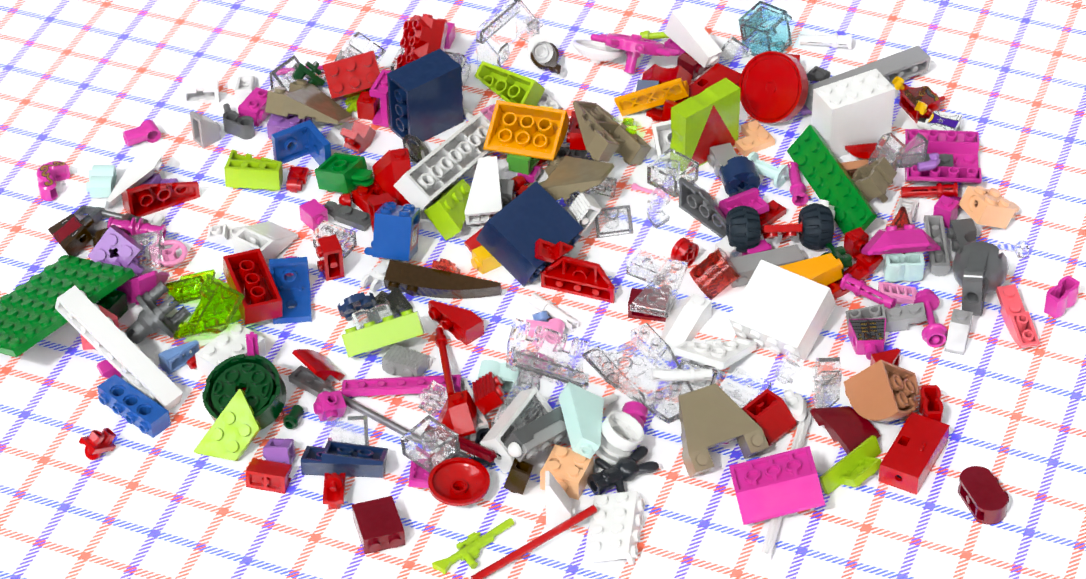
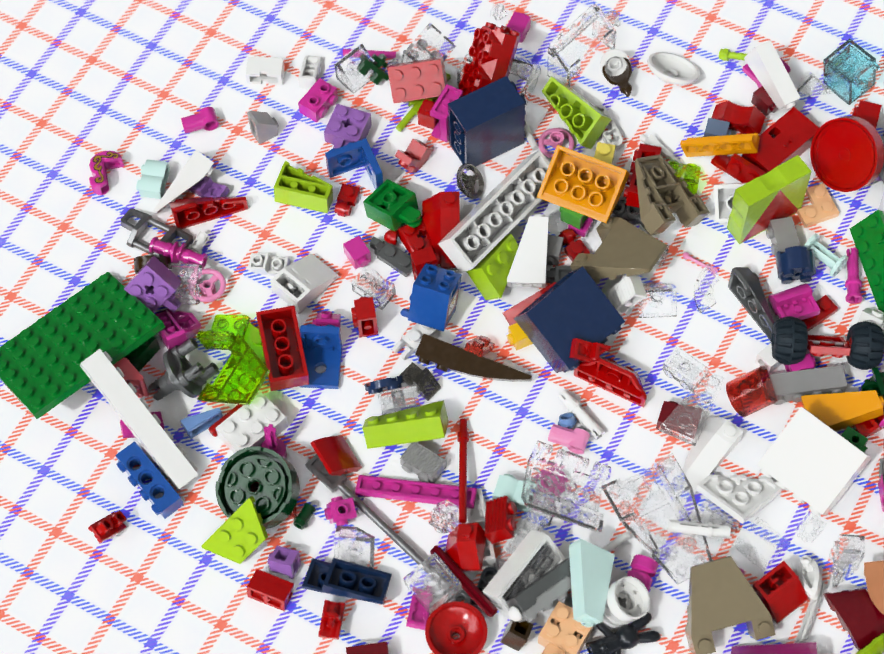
camera: 10 degrees right, 20 degrees up
dark brown torso [48,214,96,257] -> none
dark grey beam [223,103,255,140] -> none
dark tan wedge [265,79,352,125] -> none
red slope [428,300,484,345] -> none
dark pink piece [590,33,679,74] -> none
clear brick [647,148,699,198] -> none
red wheel [671,237,699,268] -> none

